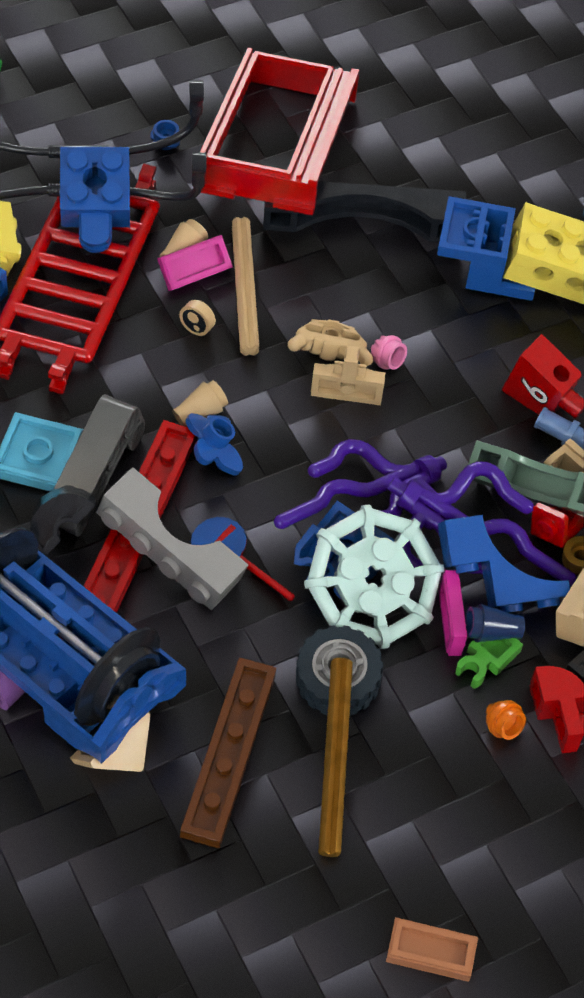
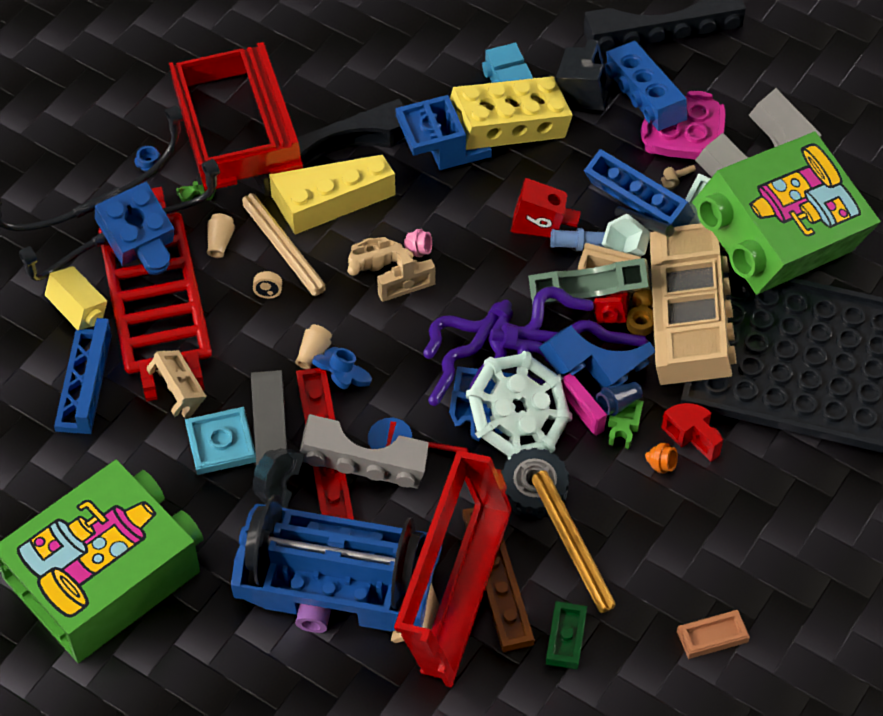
camera: 25 degrees left, 0 degrees up
dark pink tile [157,235,233,291] -> none
none -> tan hinge [147,350,207,418]
none -> bright green piece [176,181,216,202]
none -> light yellow wedge [269,155,395,235]
none -> red piece [394,450,512,687]
none -> dark green plate [546,601,587,669]

